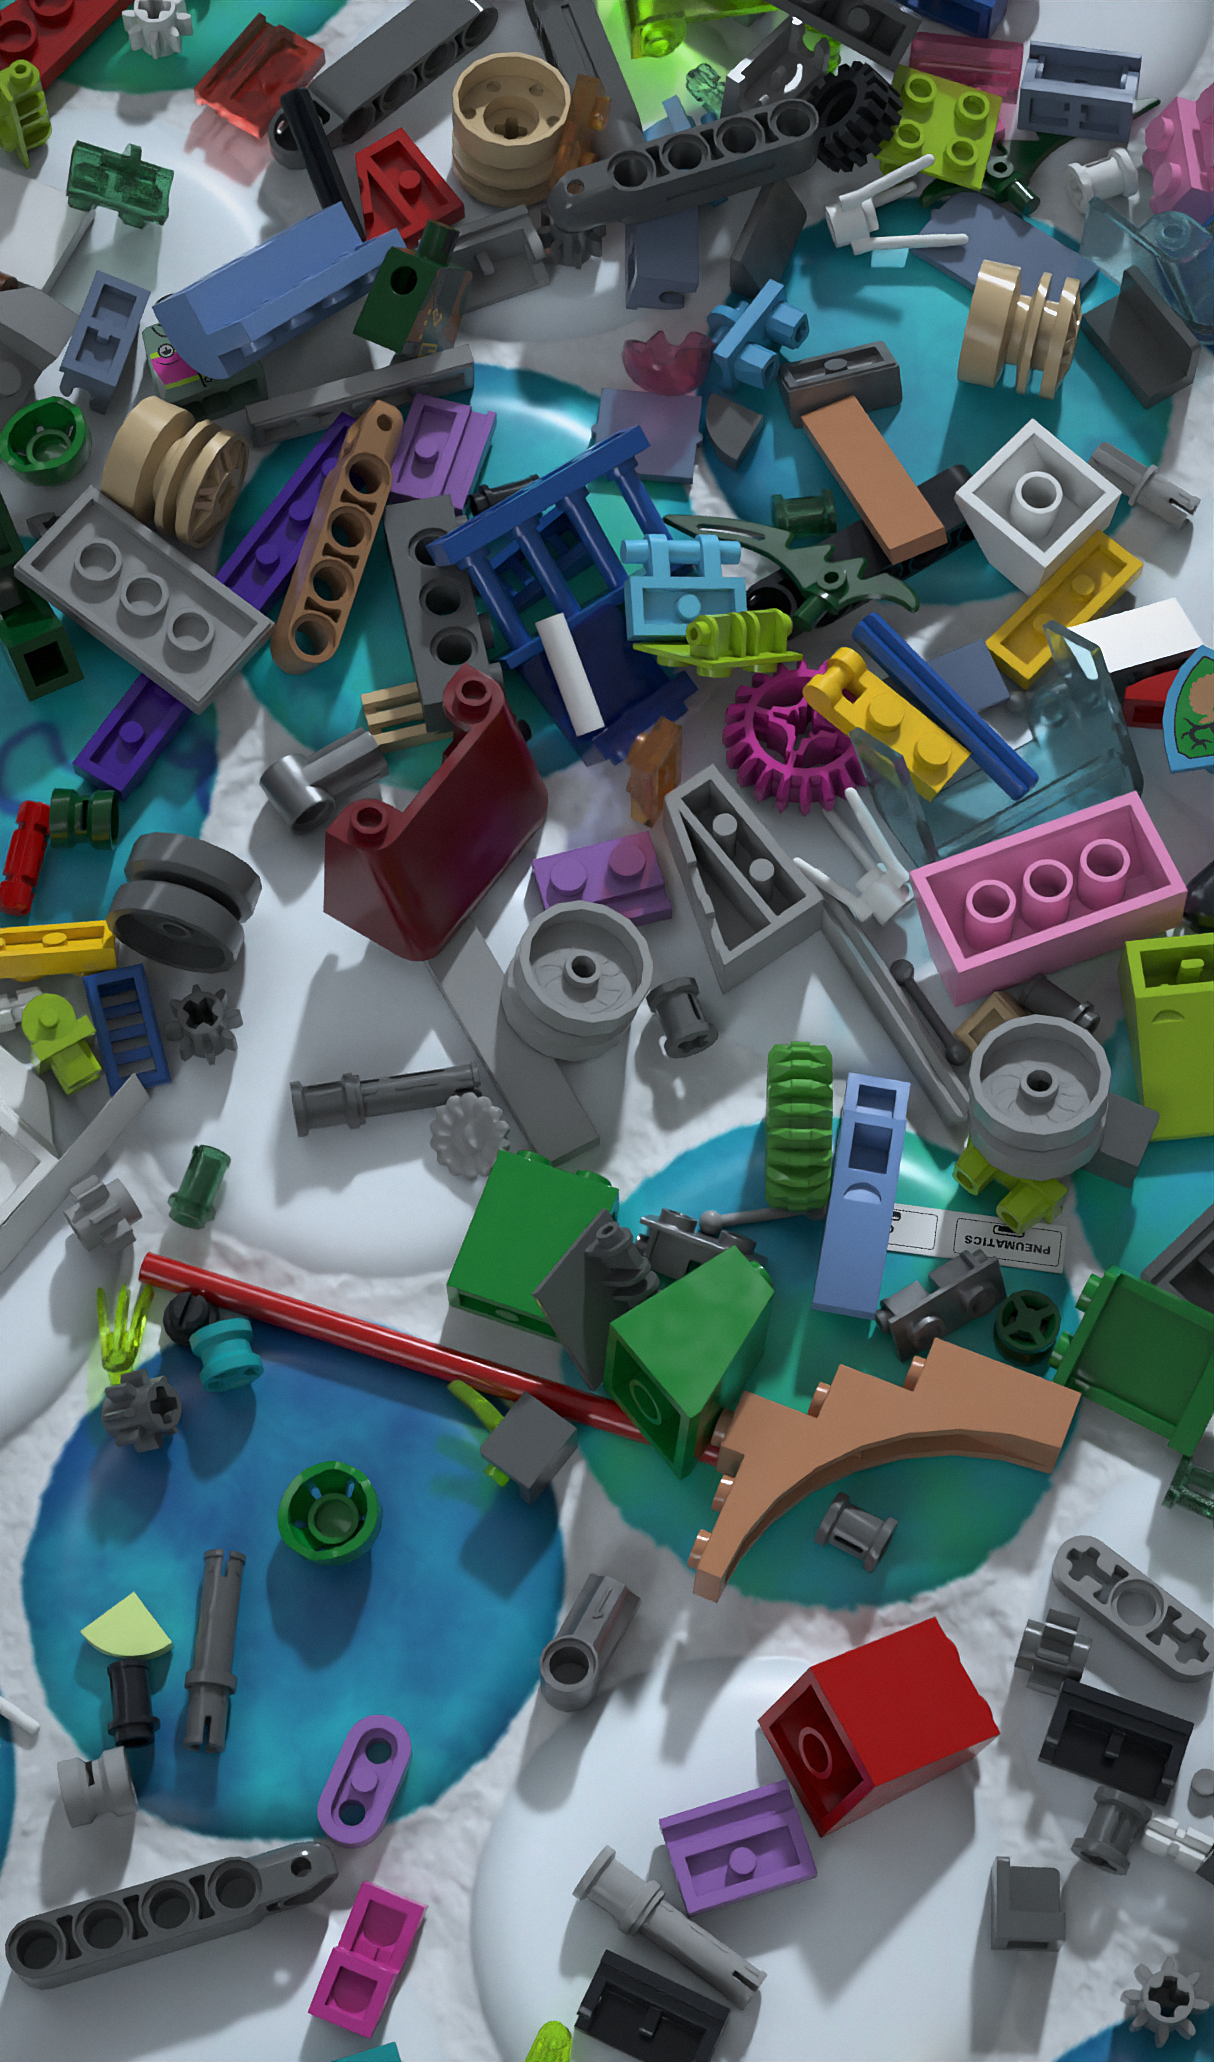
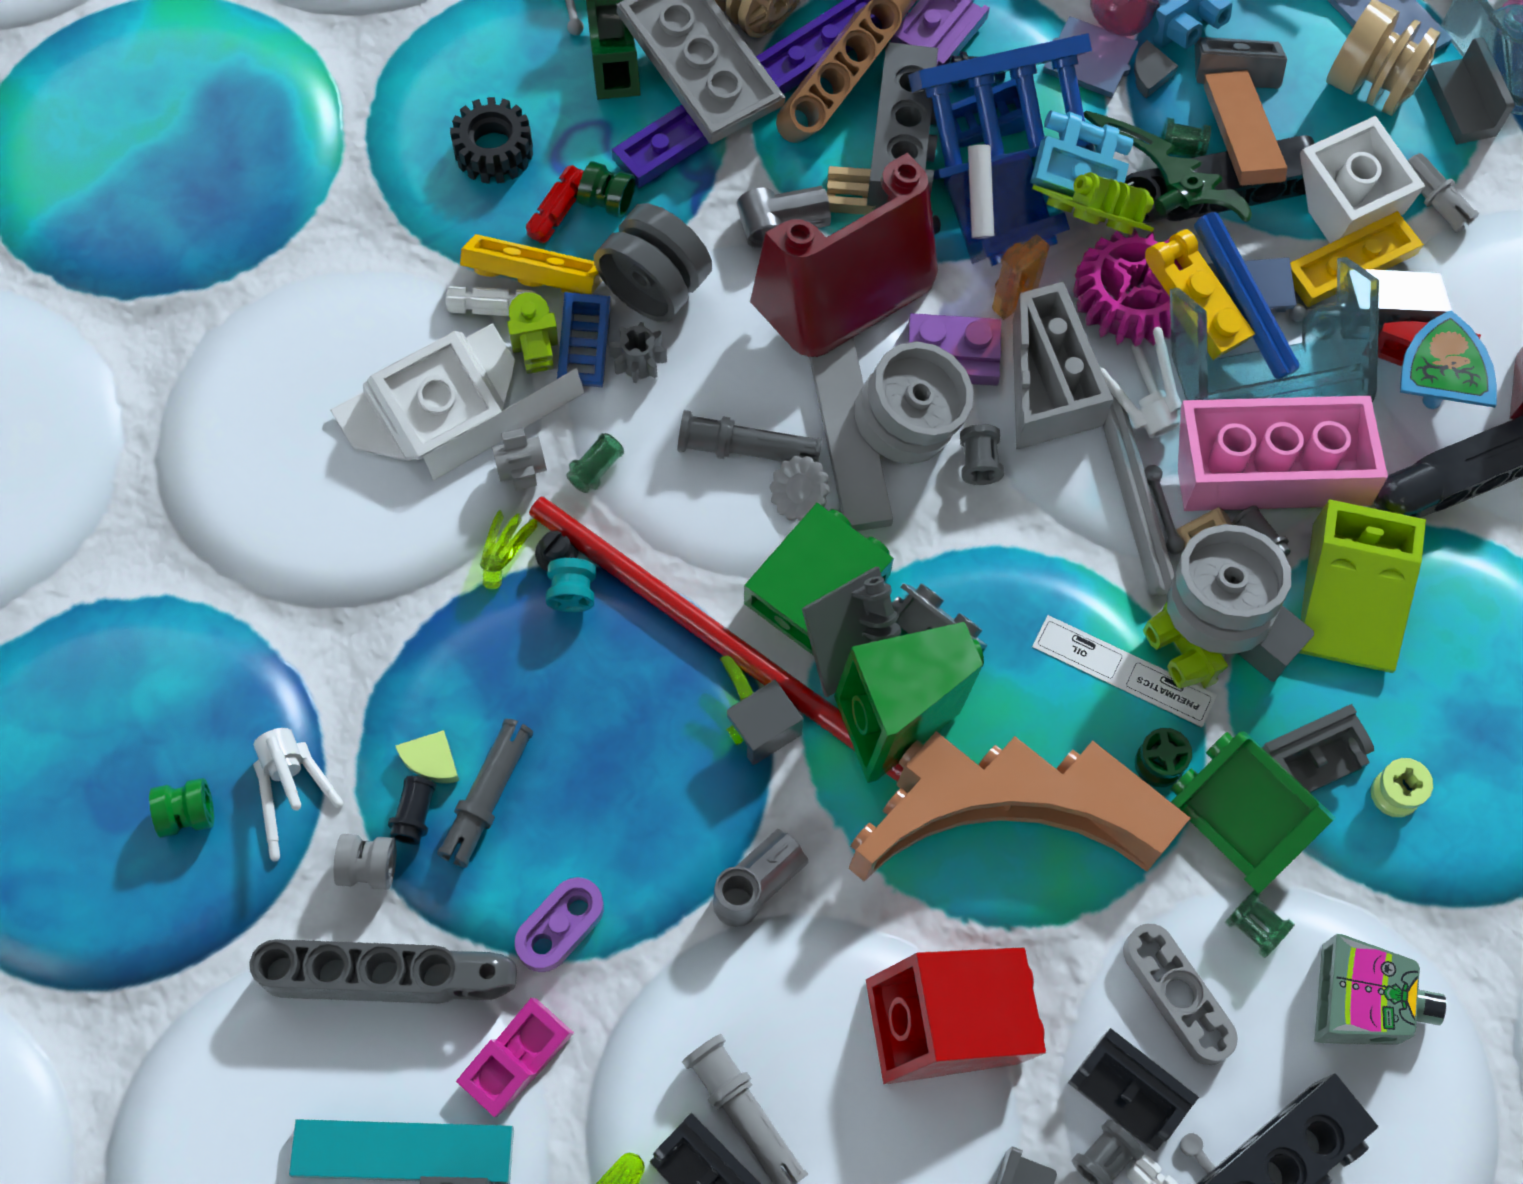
camera: 15 degrees right, 0 degrees up
dark grey gear [101,1369,182,1453] -> none
green helmet [277,1461,383,1566] -> none
medium lavender plate [659,1779,818,1918] -> none
light grey hinge [699,1201,828,1235] -> none
bright green gear [764,1041,833,1212] -> none
medium blue slope [811,1072,911,1320] -> none
dark grey bush [814,1491,899,1574] -> none
flat silver hinge [874,1249,1007,1363] -> none
dark grey gear [1014,1608,1092,1697] -> none

